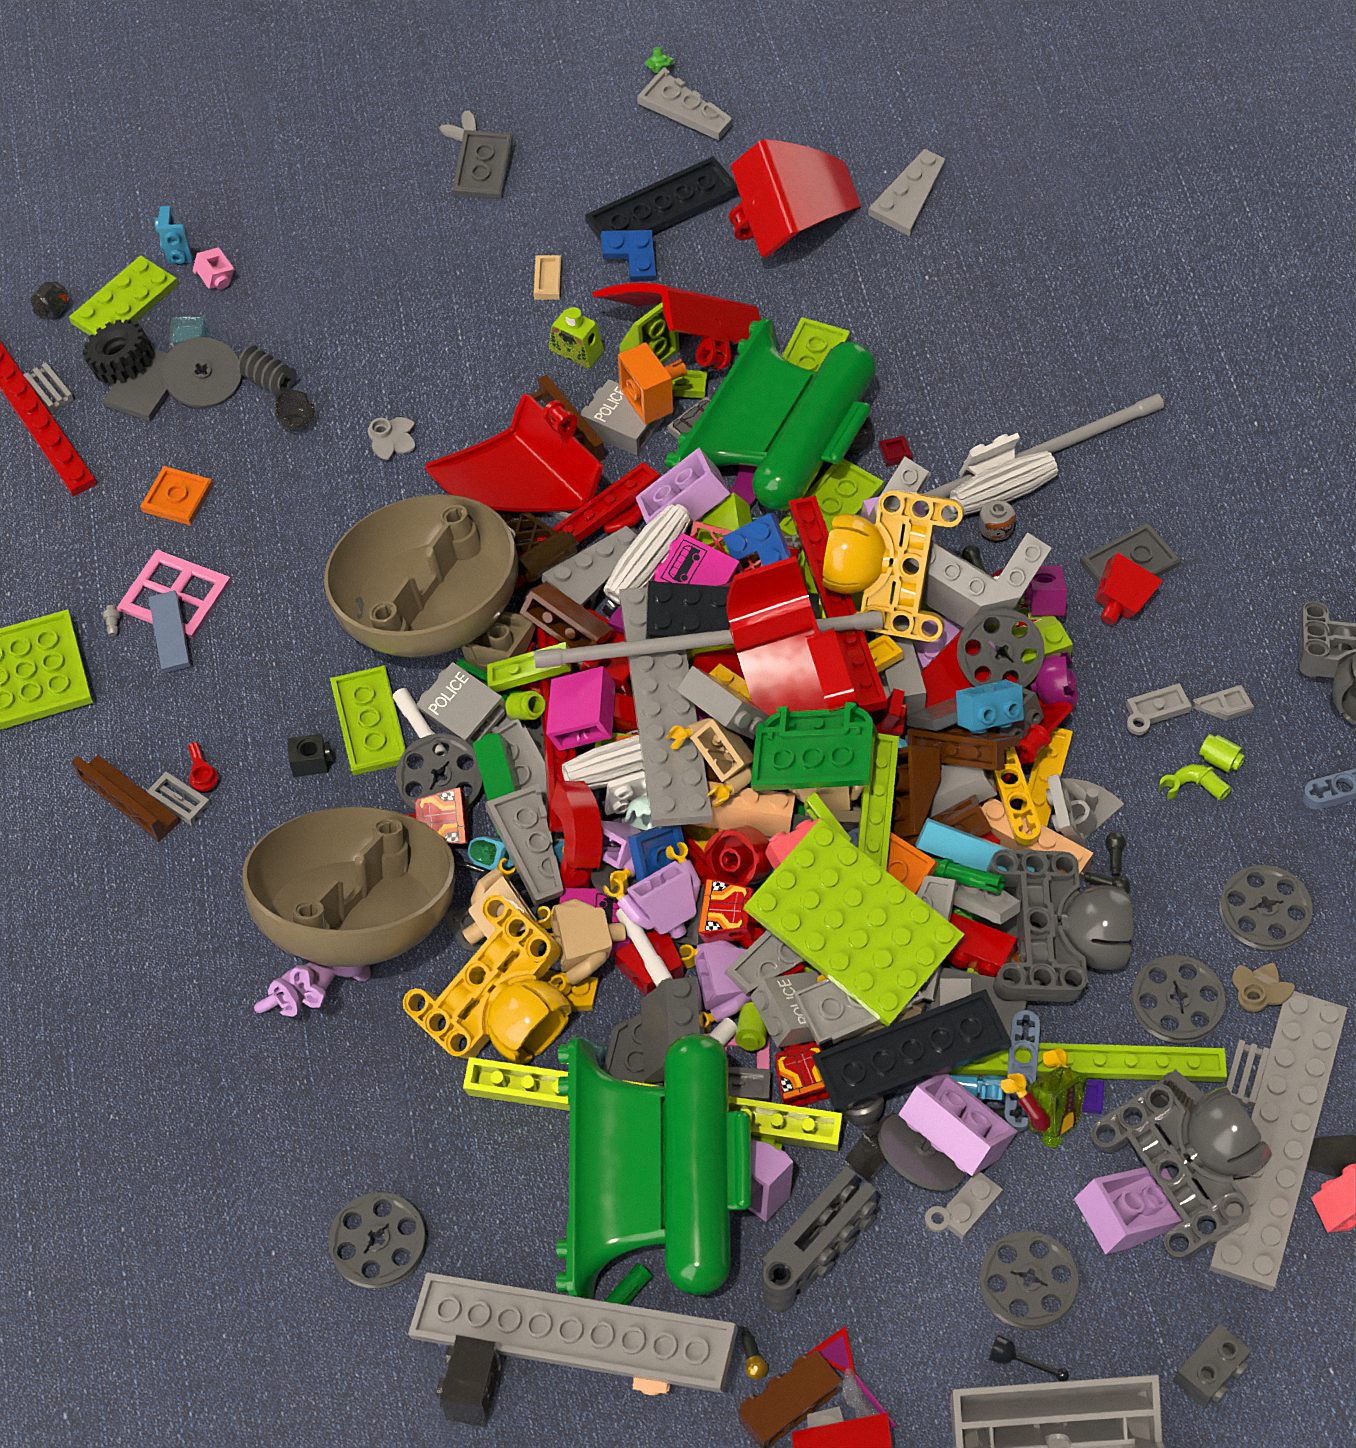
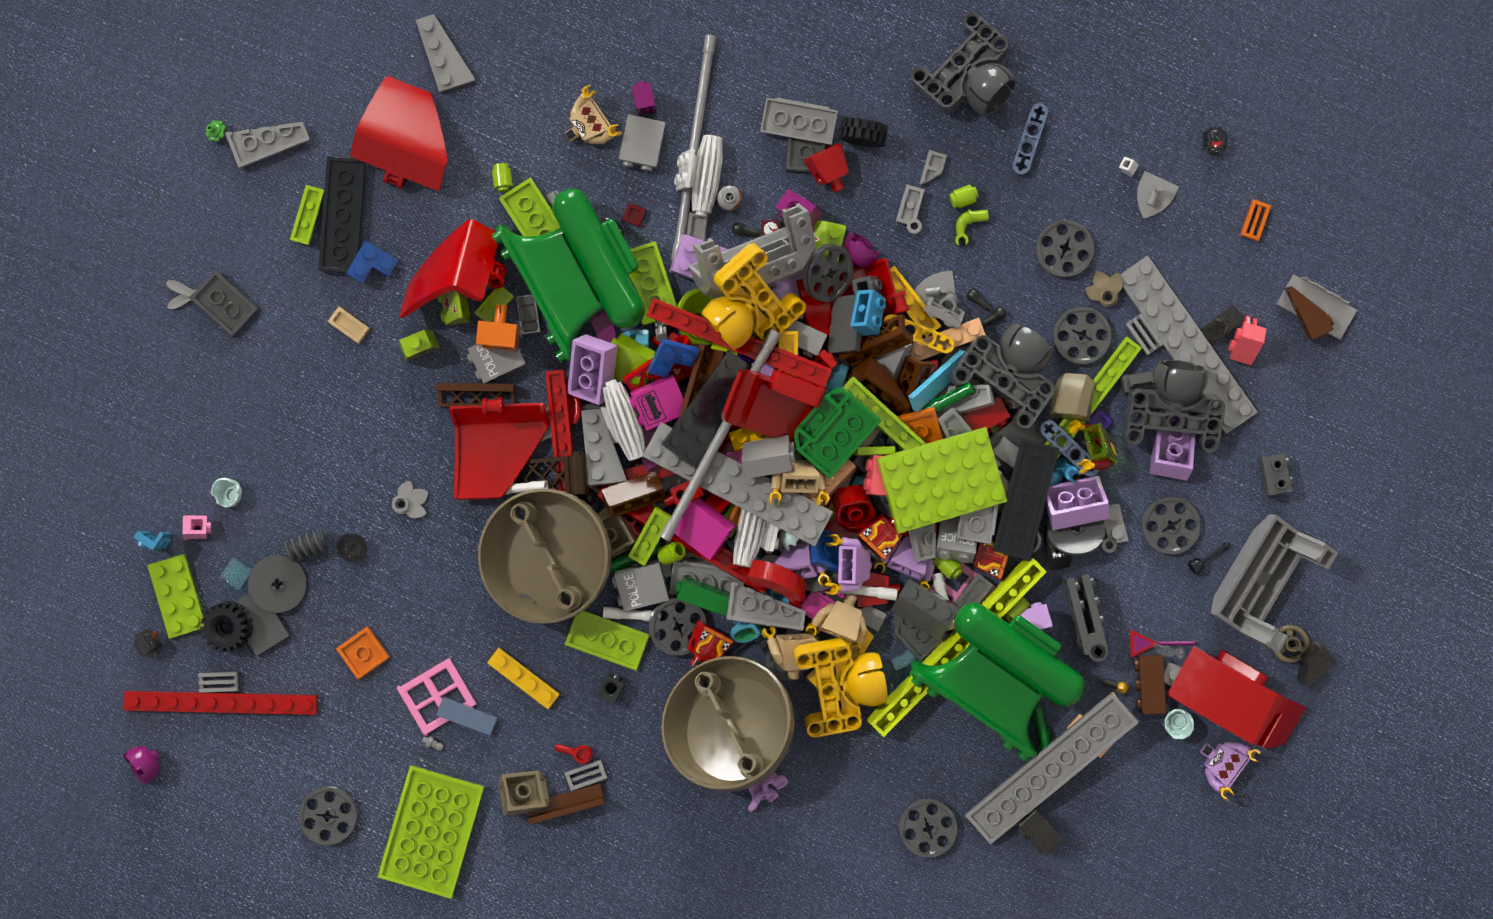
camera: 55 degrees left, 30 degrees up
none -> light aqua hair [211,478,242,508]
none -> lime plate [290,185,324,246]
none -> yellow plate [487,647,560,709]
none -> lime brick [492,163,513,193]
none -> dark tan slope [498,770,550,816]
none -> tan torso [565,85,622,145]
none -> light grey brick [619,114,666,172]
none -> magenta brick [632,81,657,116]
none -> light grey piece [760,97,838,145]
none -> black tyre [838,117,888,148]
none -> light grey tile [860,606,887,631]
none -> dark tan slope [1049,373,1095,421]

